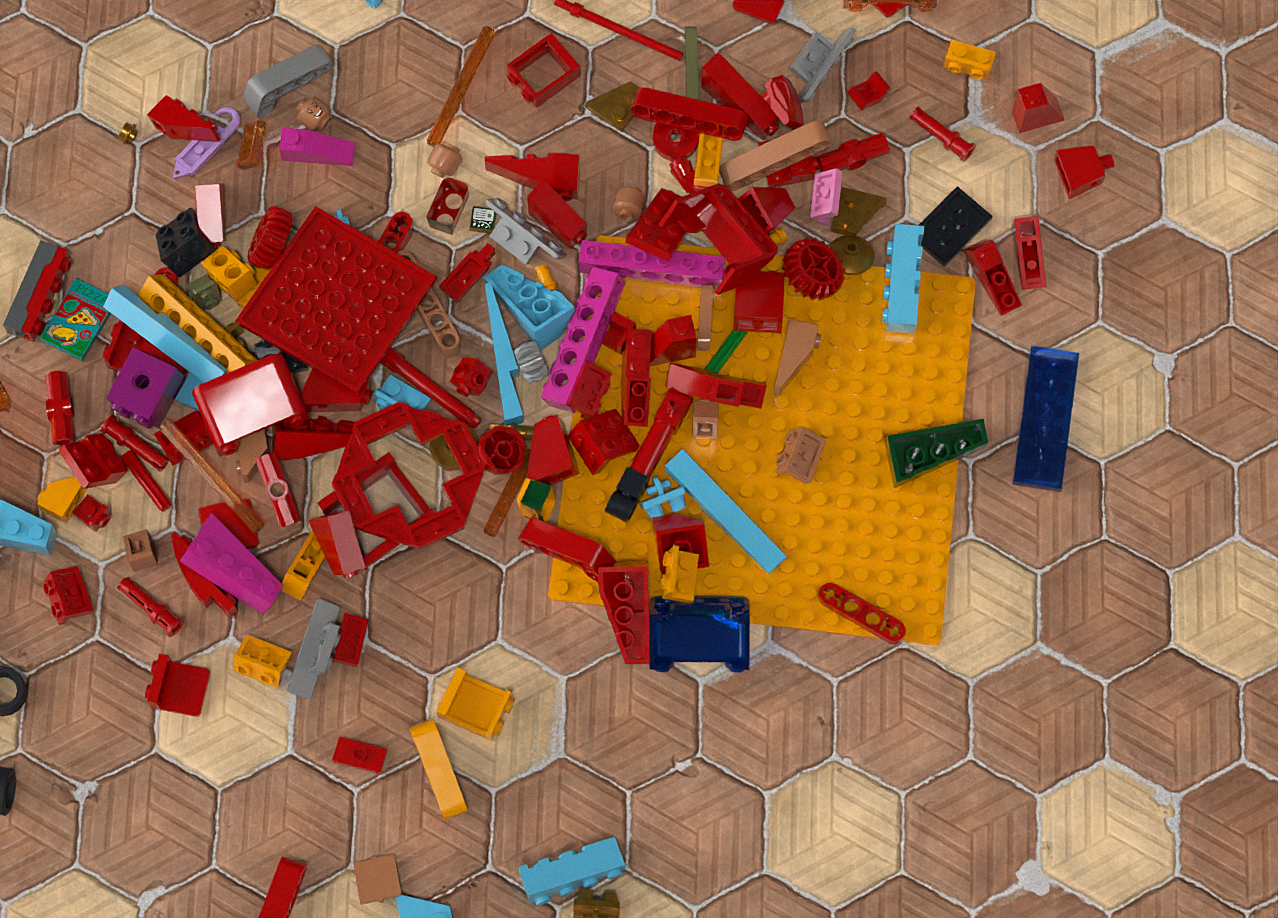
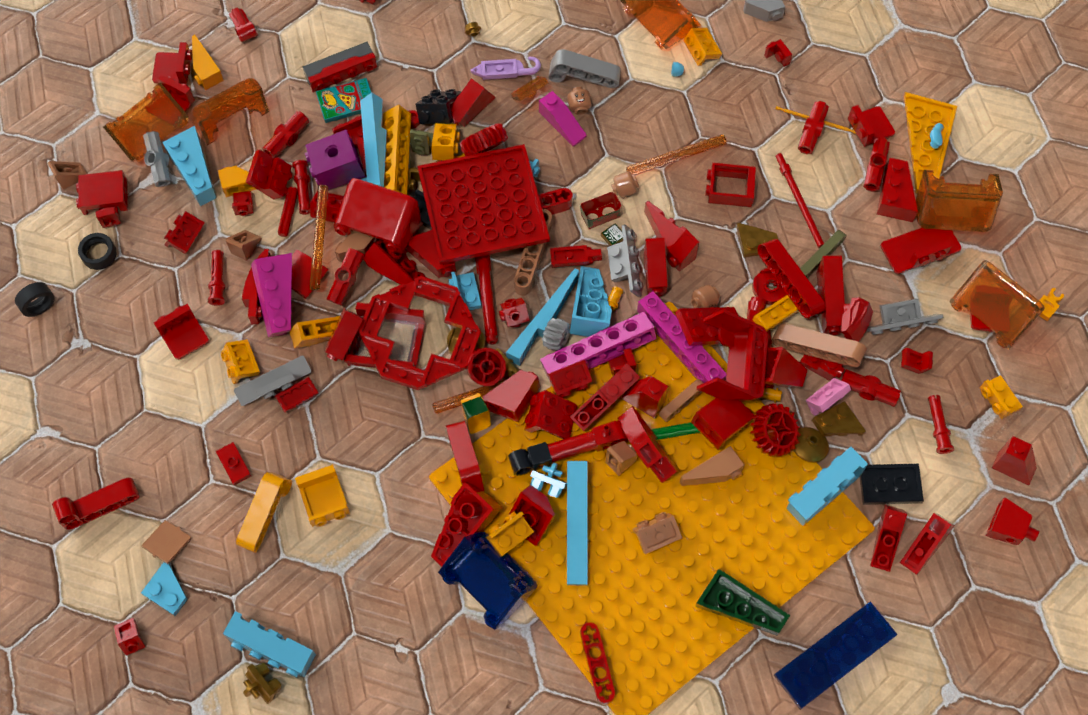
camera: 45 degrees right, 5 degrees down
red slope [147,95,221,142] -> none

